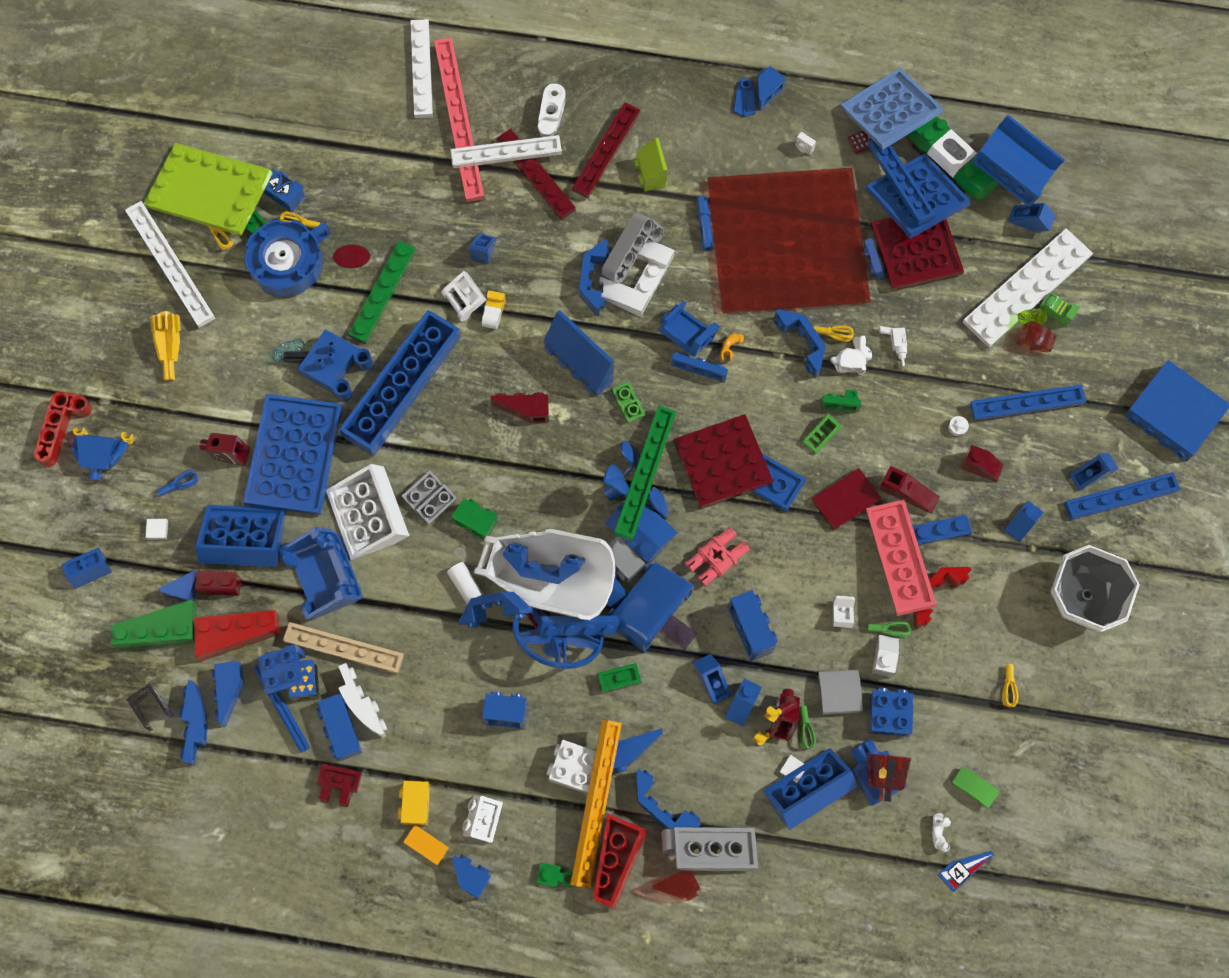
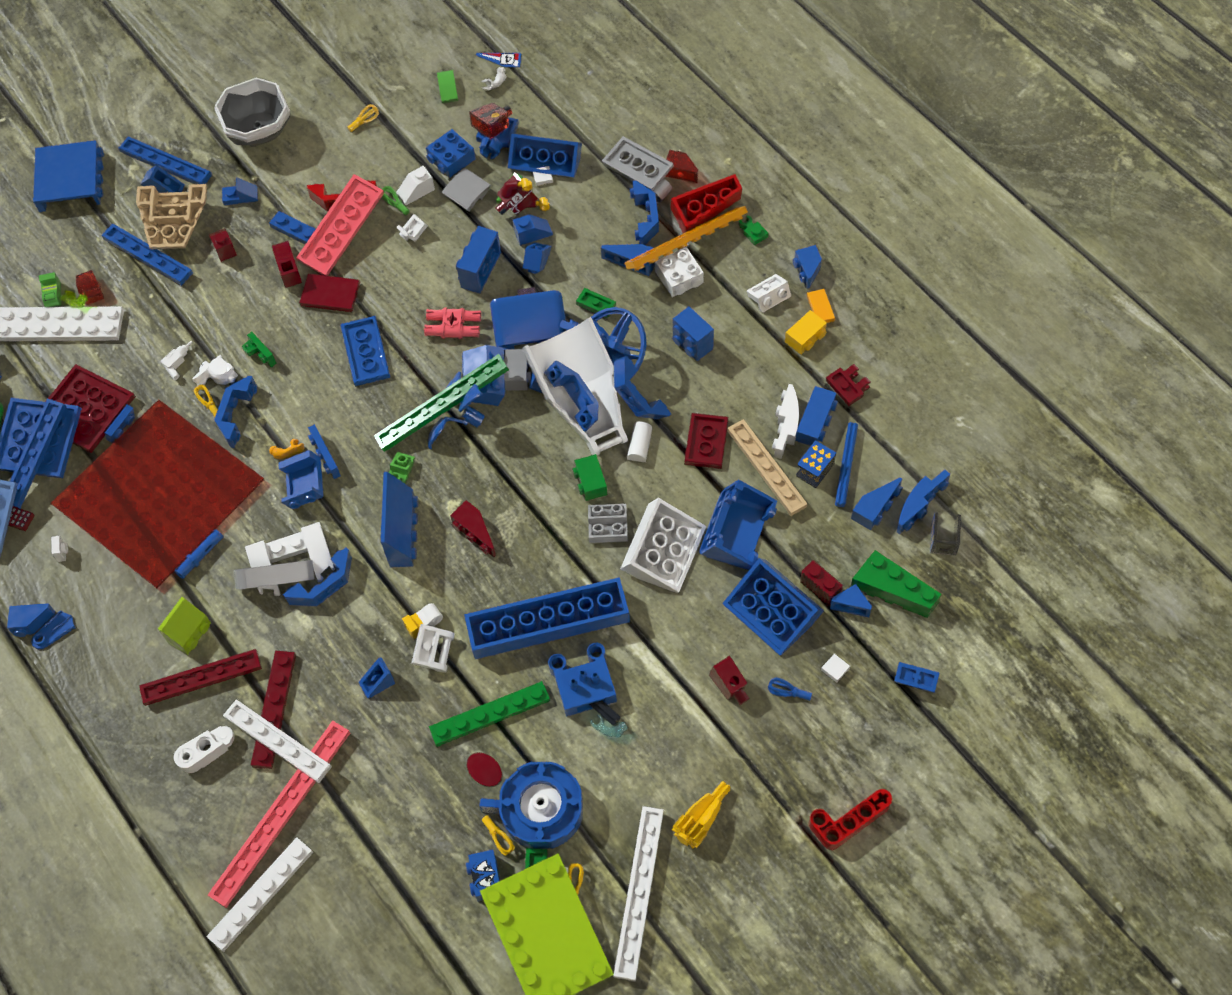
camera: 130 degrees left, 10 degrees down
blue torso [71,427,134,480] -> none
red wedge [194,610,280,662] -> none
blue plate [243,394,343,515] -> none
blue bracket [258,645,305,695] -> none
dark red plate [674,414,773,509] -> none
bright green slope [802,413,842,454] -> none
white tile [948,416,969,436] -> none
none -> tan wedge [136,184,207,249]
none -> dark red tile [684,413,729,469]

